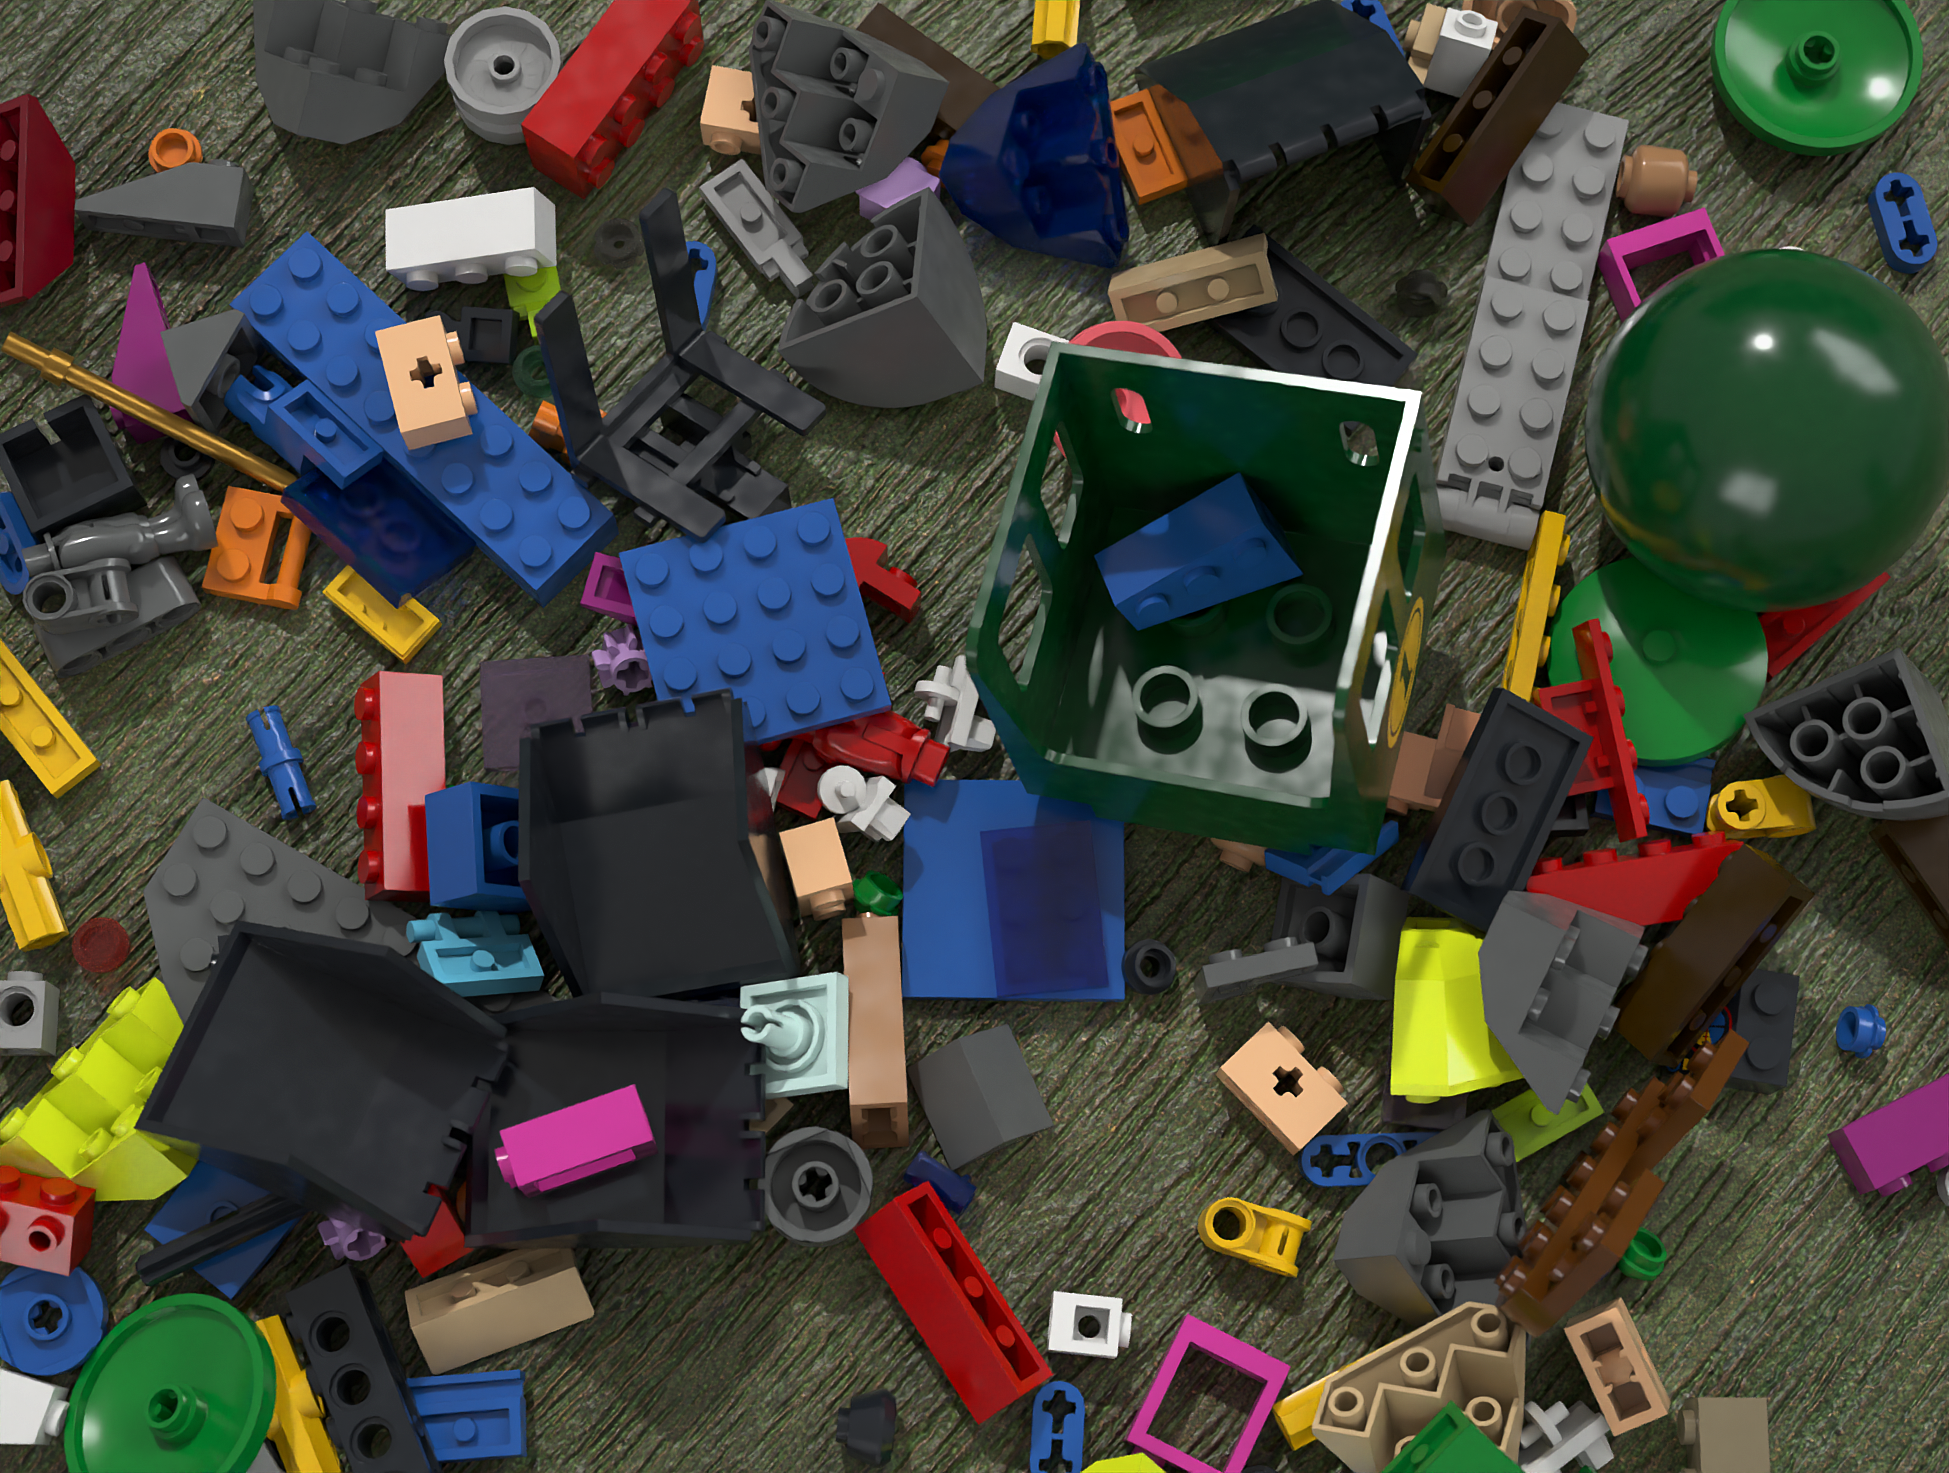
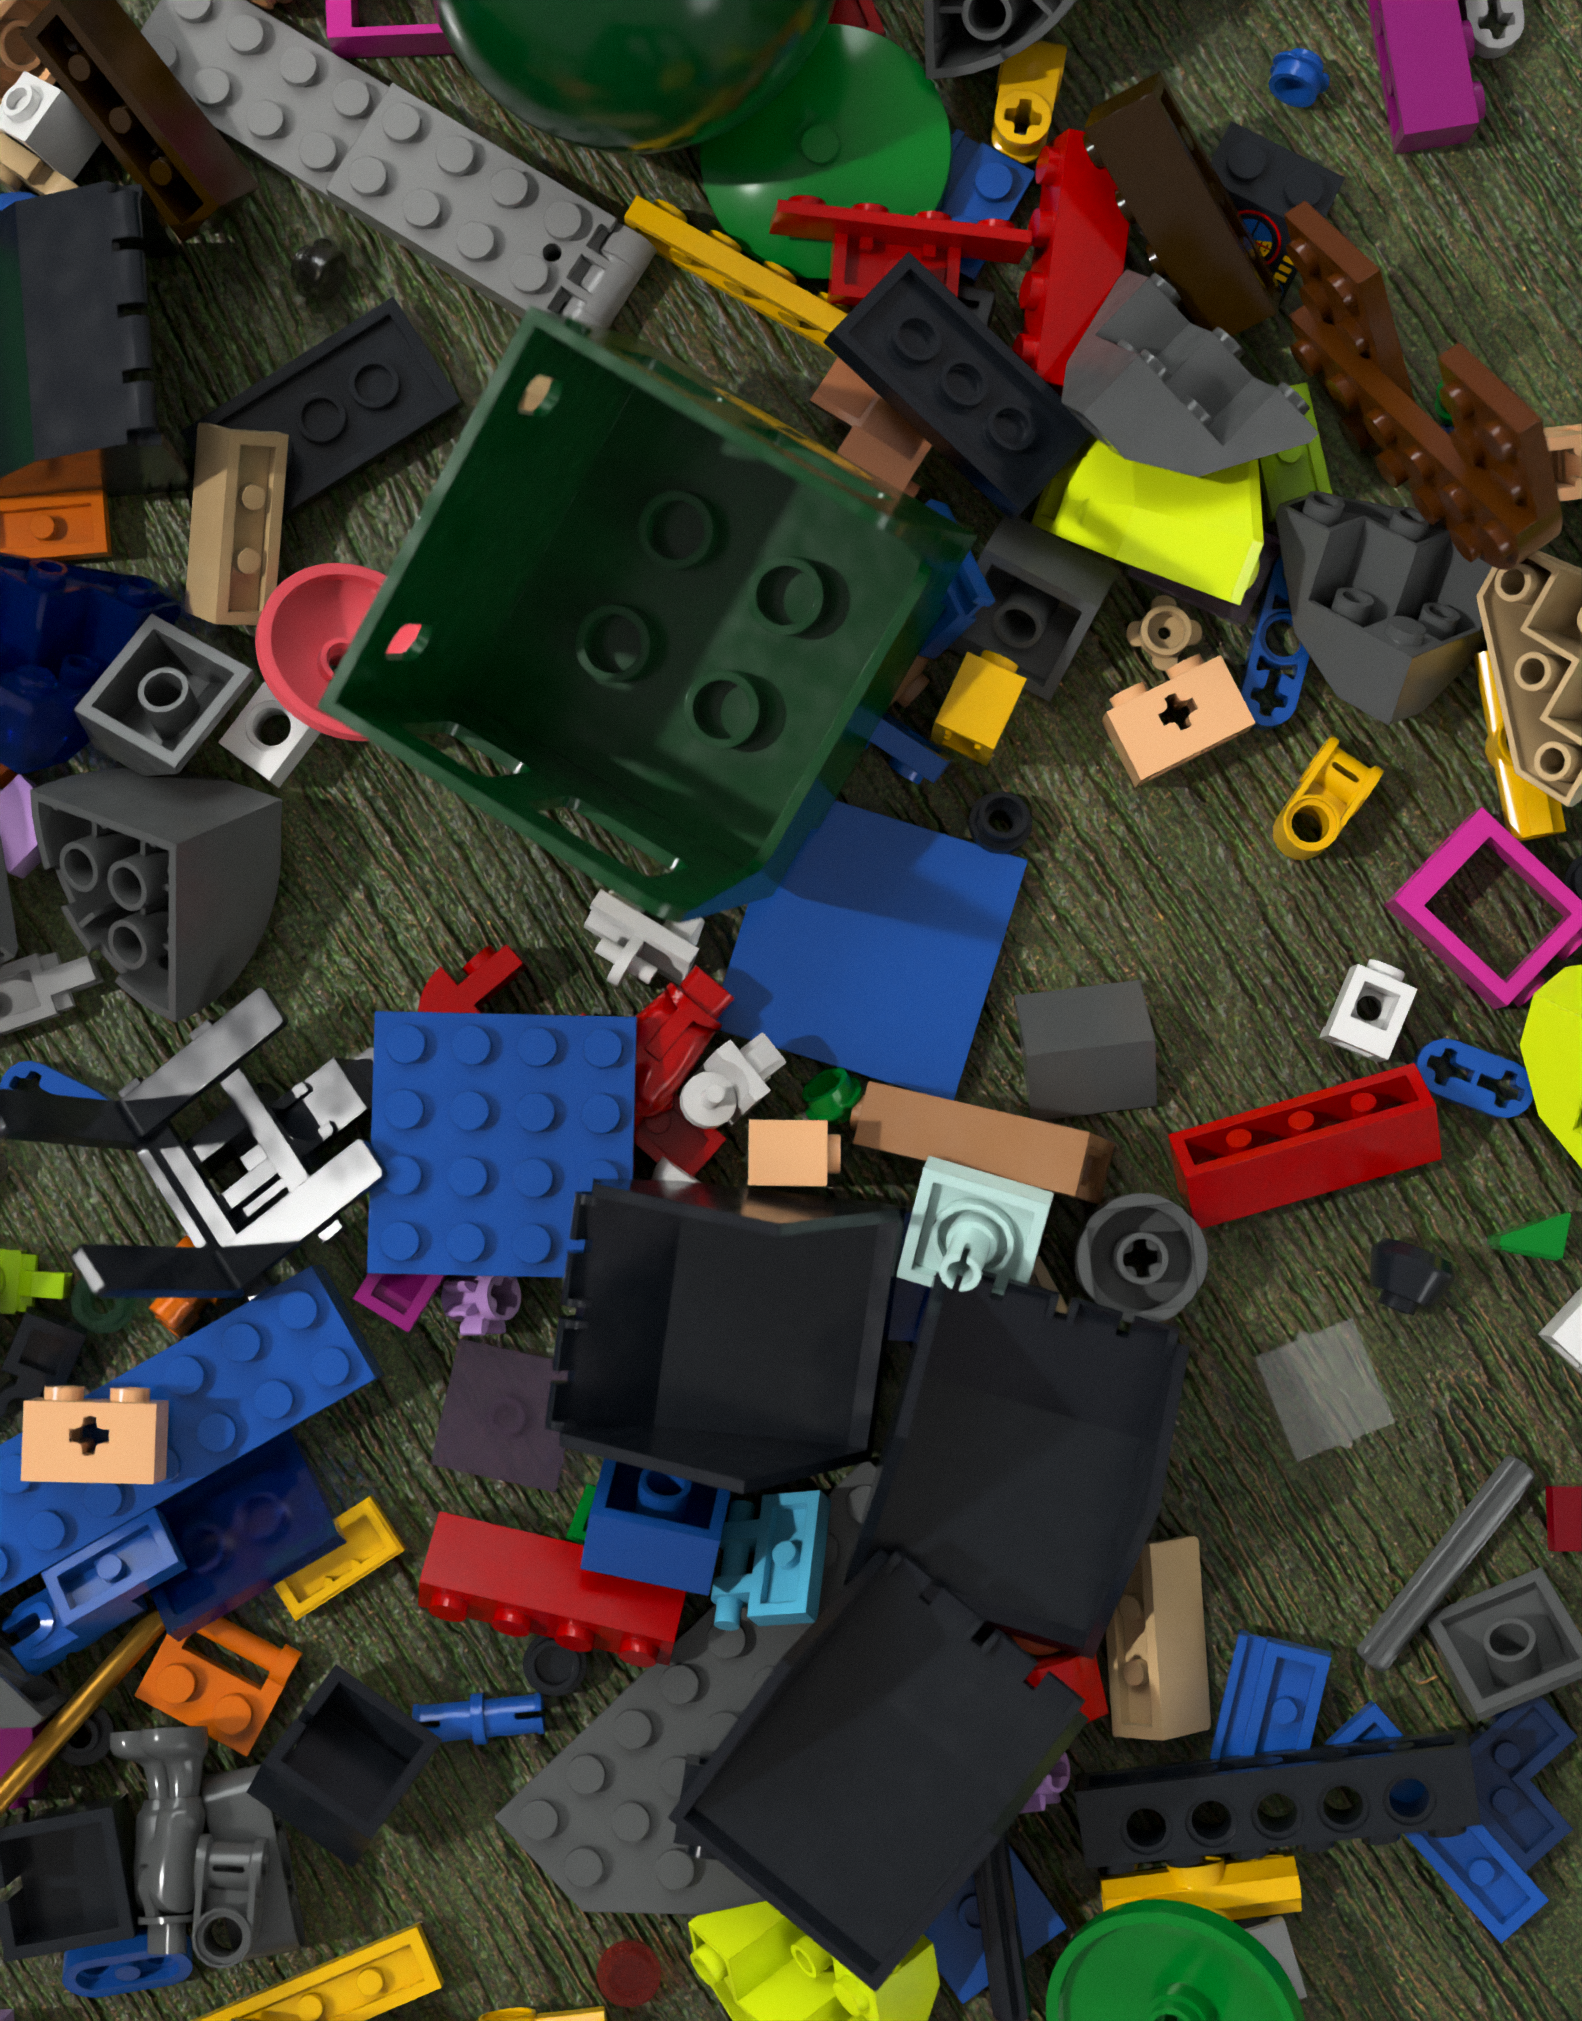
camera: 65 degrees left, 10 degrees up
dark pink window [495,1084,659,1199] -> none
clear blue pin [903,1150,978,1216] -> none
clear blue plate [980,820,1109,999] -> none
blue wedge [1094,473,1304,631] -> none
dark grey plate [1193,937,1319,1005] -> none
none -> dark grey slope [74,613,255,776]
none -> black piece [247,1665,442,1868]
none -> black plate [523,1635,588,1696]
none -> blue plate [864,711,954,784]
none -> yellow brick [930,650,1026,766]
none -> tan plate [1126,595,1202,672]
none -> clear piece [1254,1318,1395,1462]

